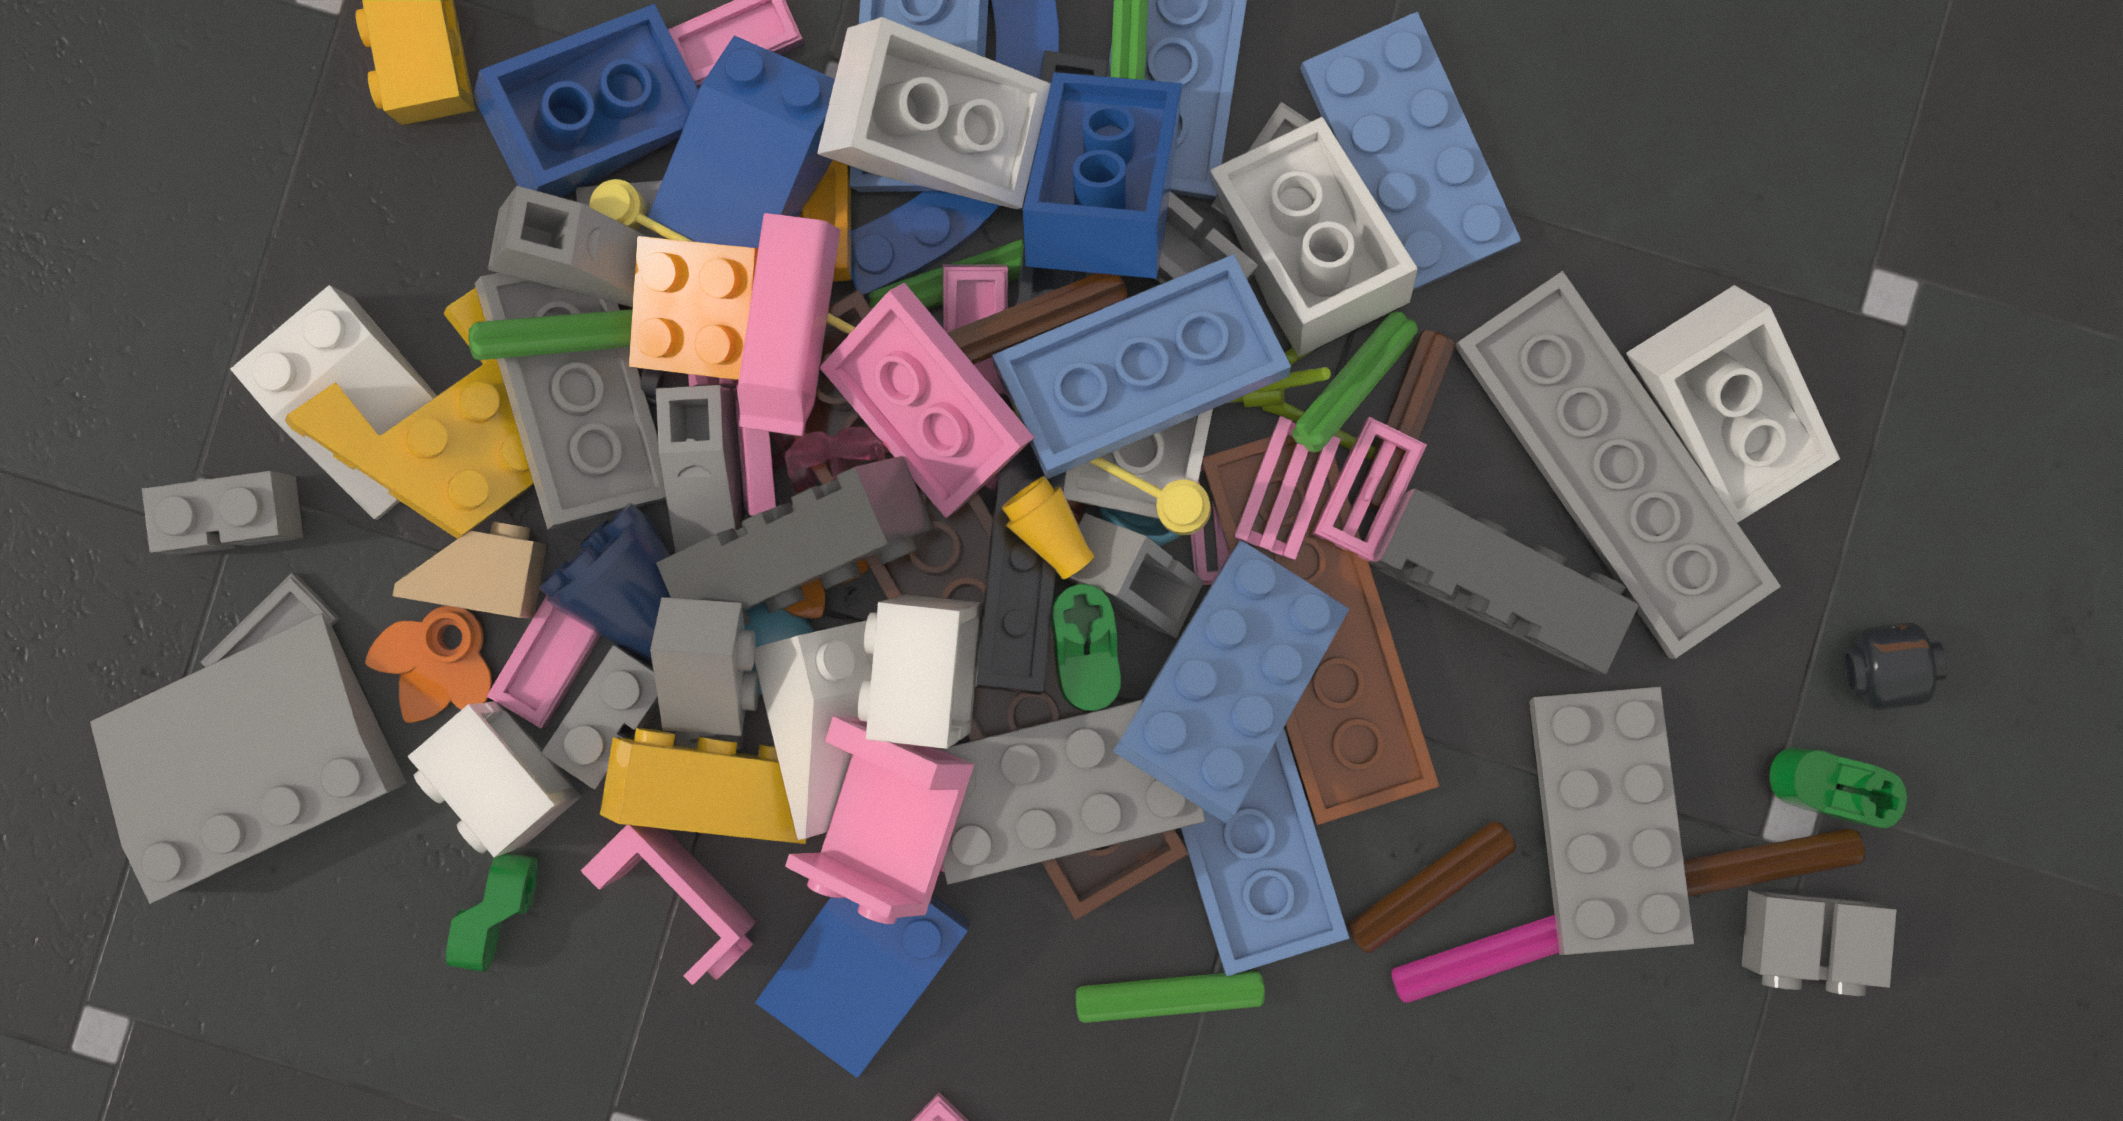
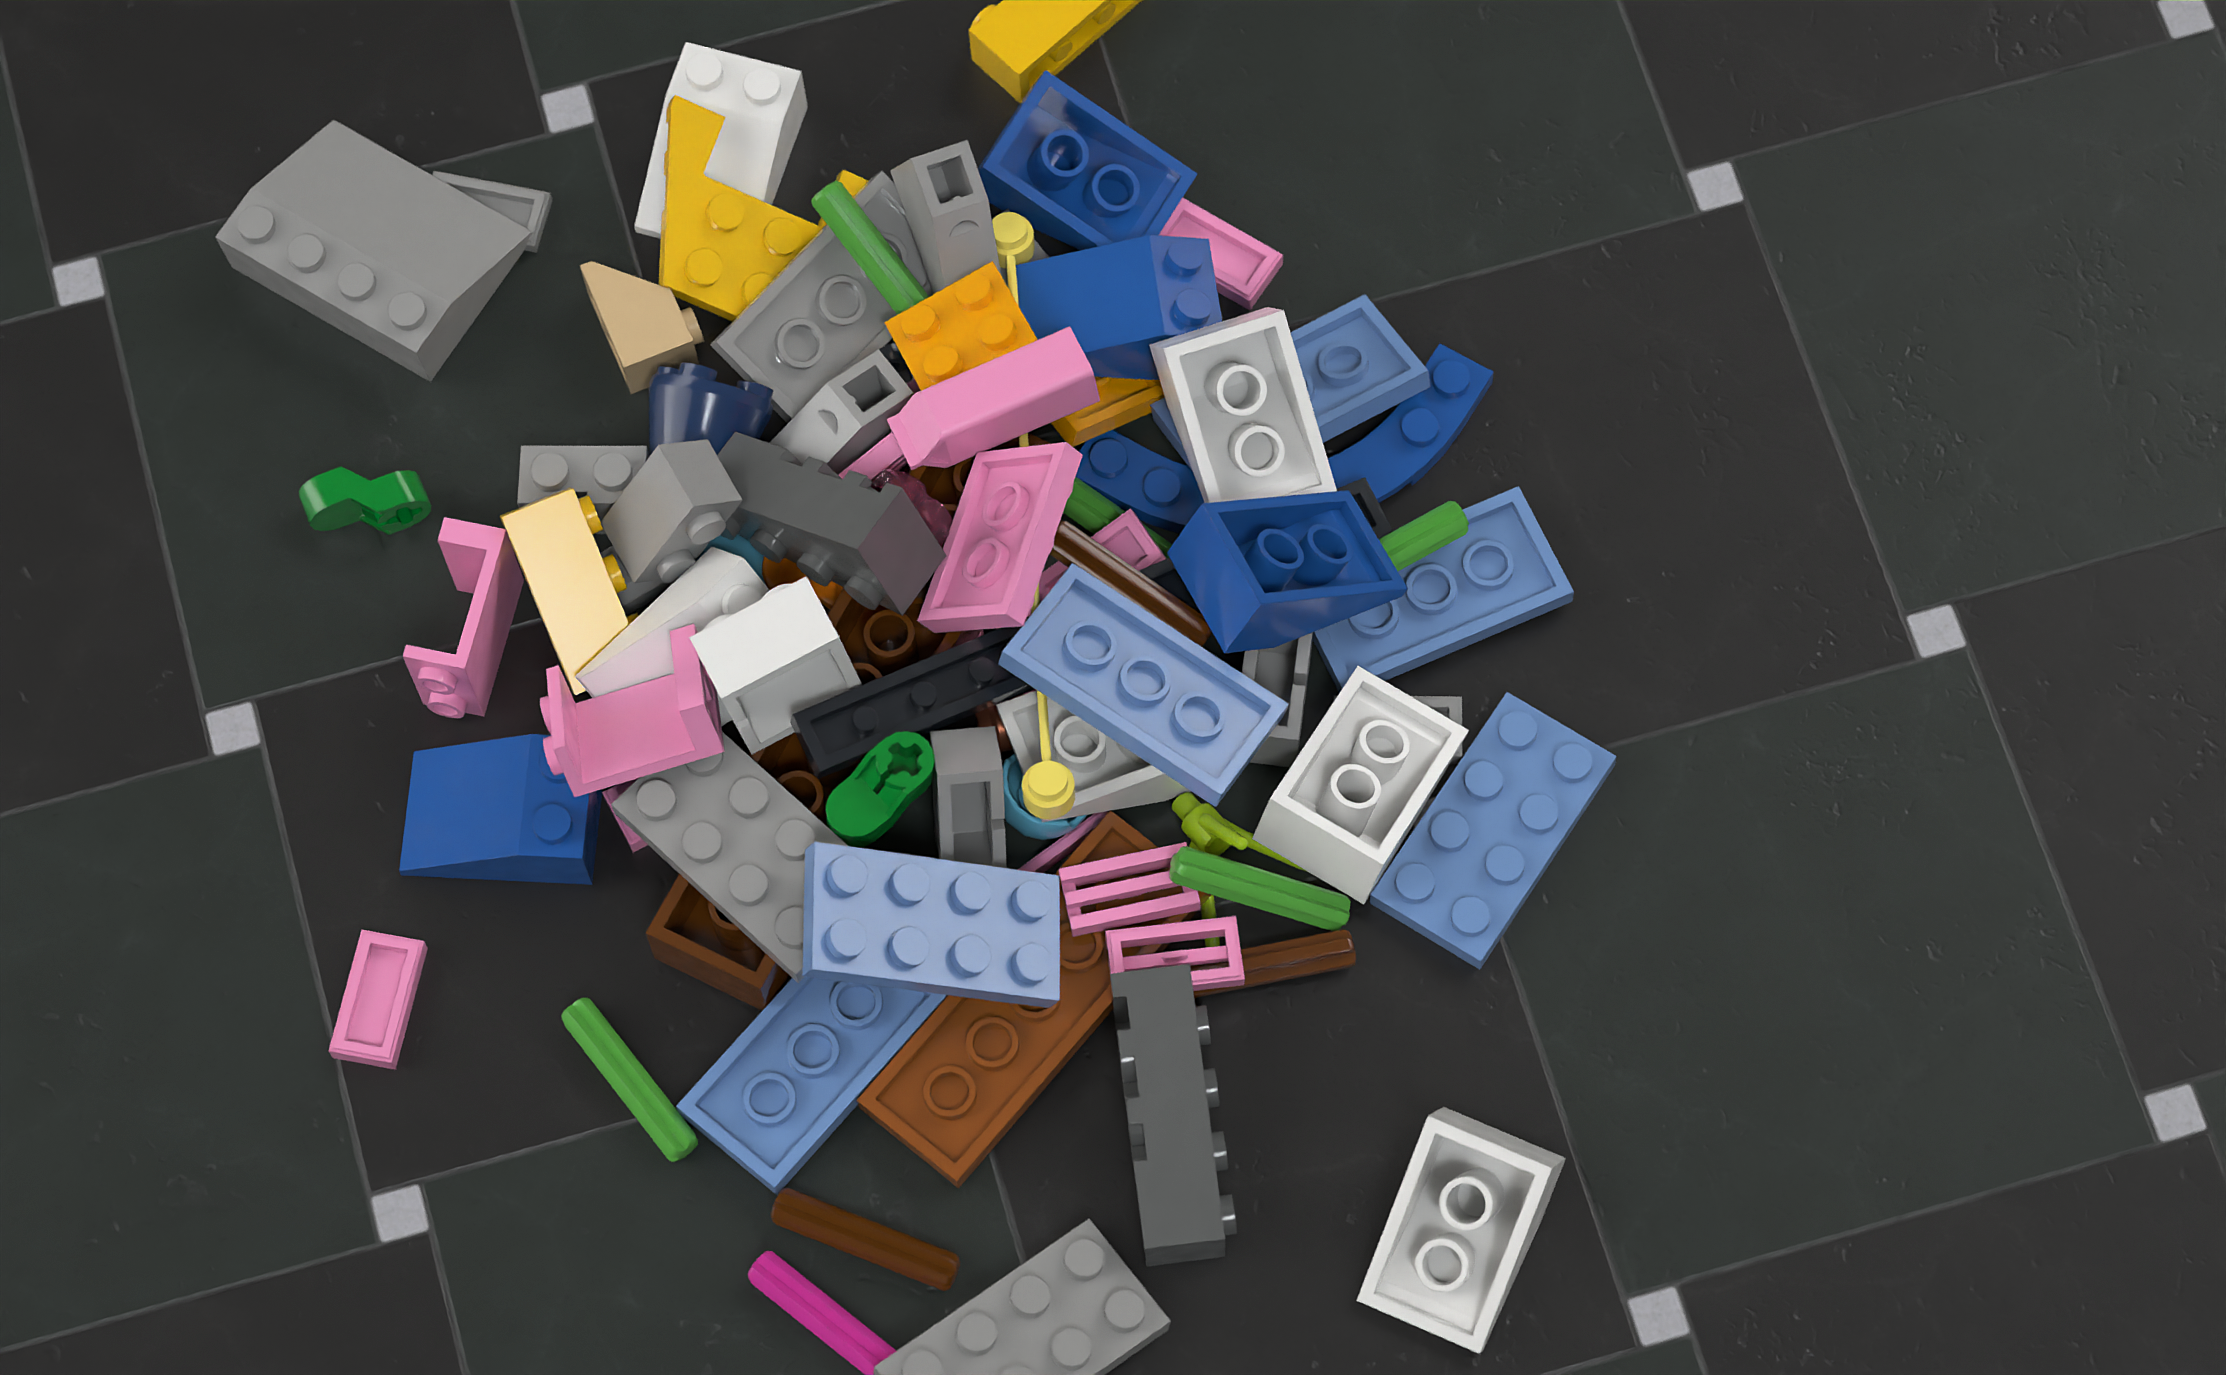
camera: 60 degrees right, 20 degrees down
light grey piece [142,471,304,556] -> none
orange plate [365,606,492,723] -> none
white piece [408,701,582,857] -> none
bright pink tile [487,596,601,729] -> none
yellow cone [1002,476,1095,579] -> none
light grey plate [1455,271,1781,659] -> none

